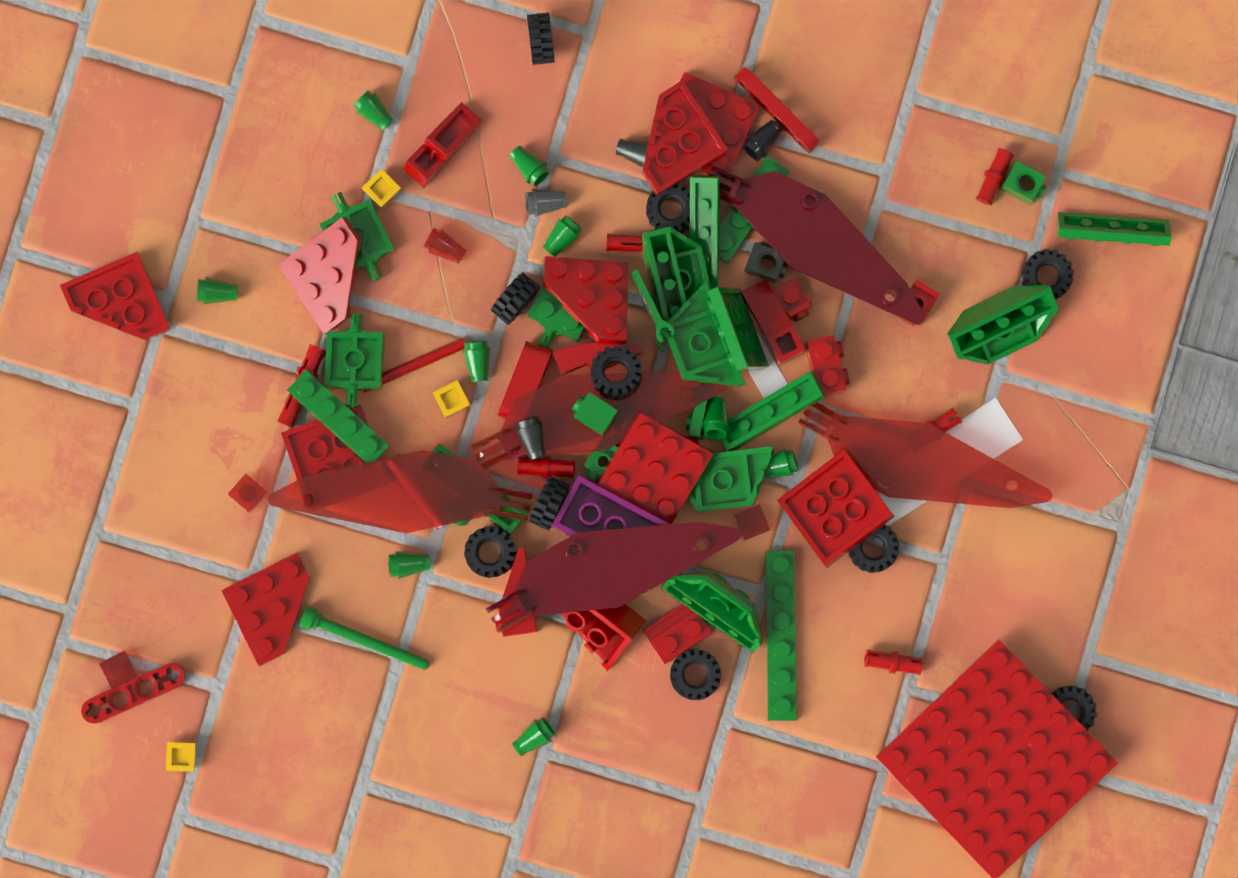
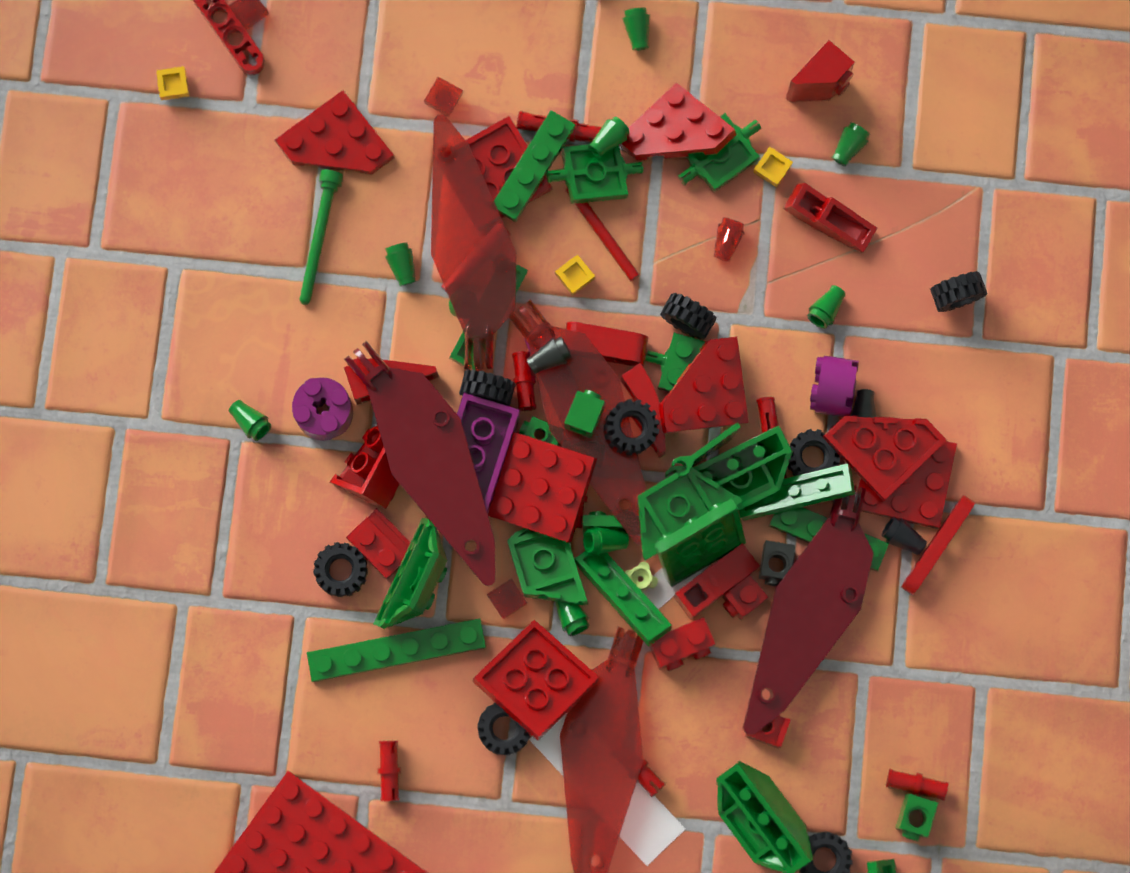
camera: 80 degrees right, 5 degrees down
green cone [462,340,490,382] -> none
black tyre [464,526,516,578] -> none
dark grey cone [525,189,567,217] -> none
green cone [542,215,582,257] -> none
none -> magenta brick [292,377,353,441]
none -> green cone [588,117,630,158]
none -> yellowish green plate [625,562,658,592]
none -> red slope [786,40,855,102]
none -> magenta brick [810,355,859,417]

